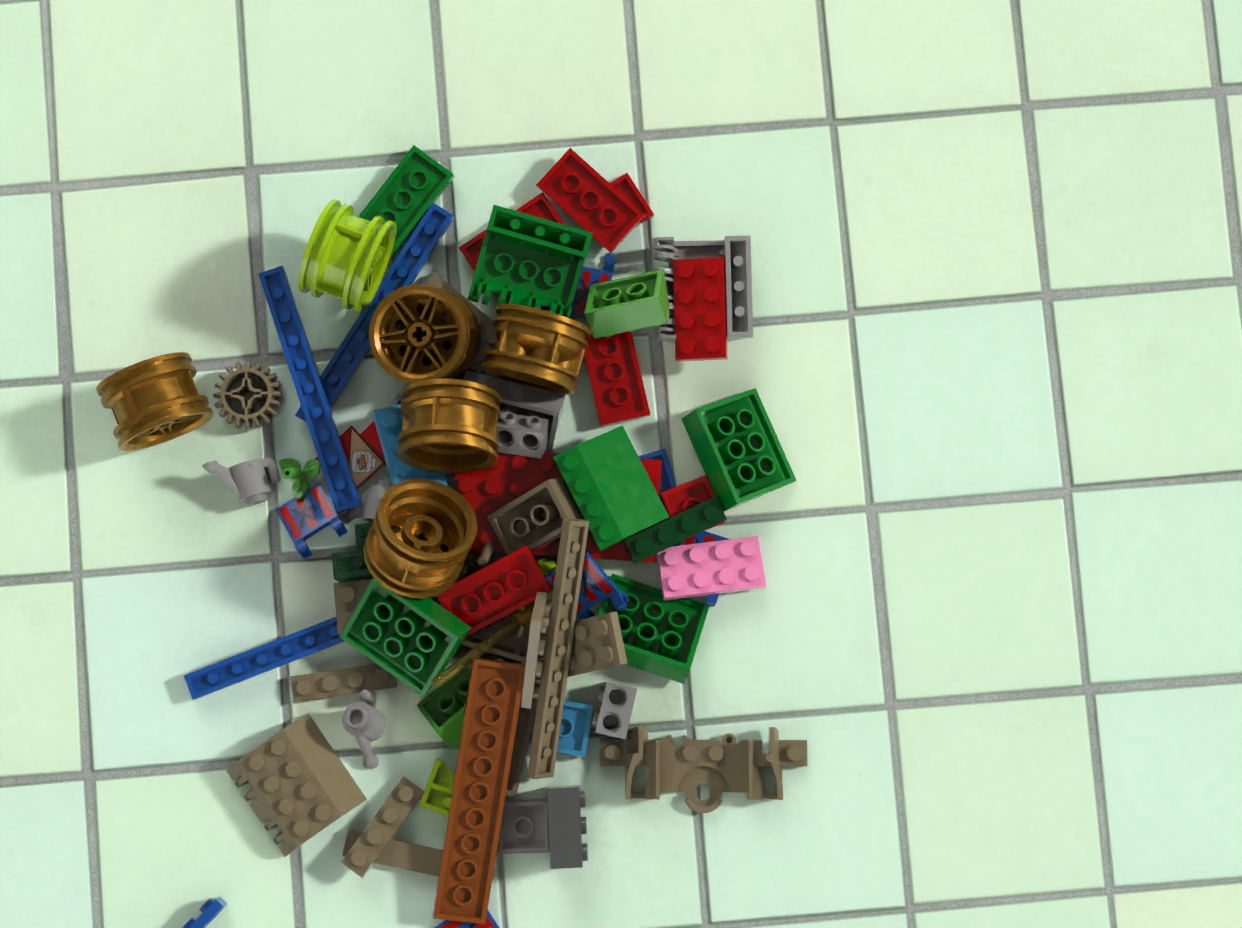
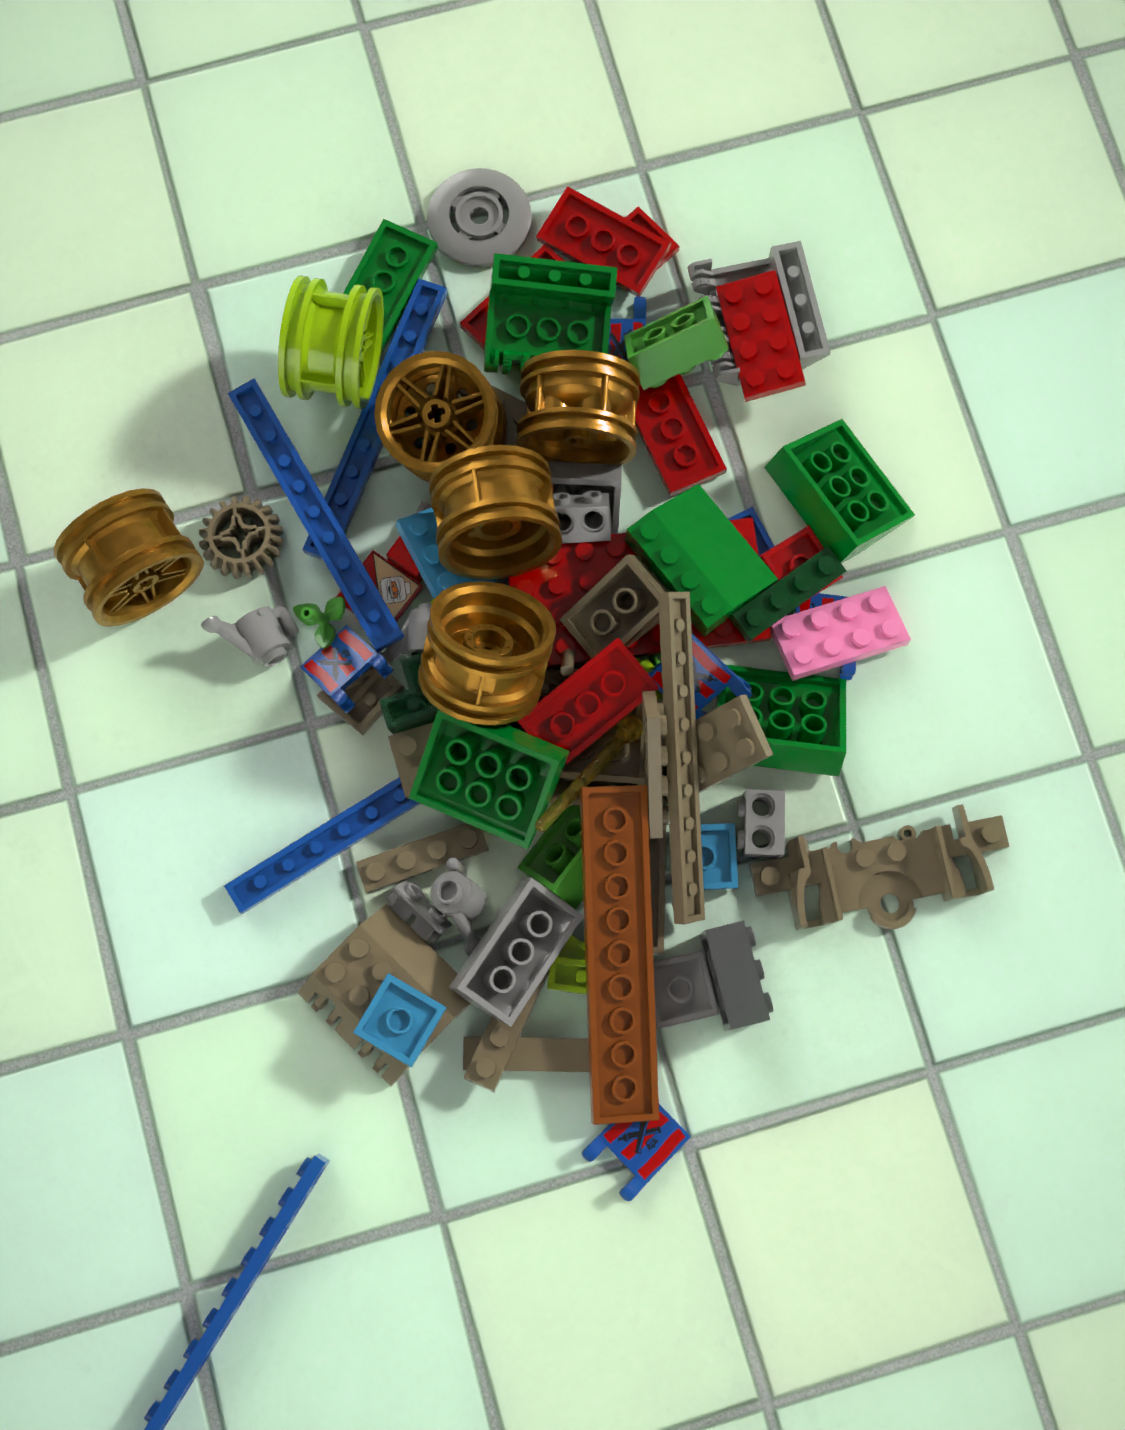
camera: 10 degrees left, 5 degrees down
none -> dark tan wing [316,669,405,736]
none -> dark azure plate [353,973,447,1068]
none -> light grey hinge [386,880,453,944]
none -> light grey piece [427,168,532,267]
none -> light grey slope [449,878,584,1027]

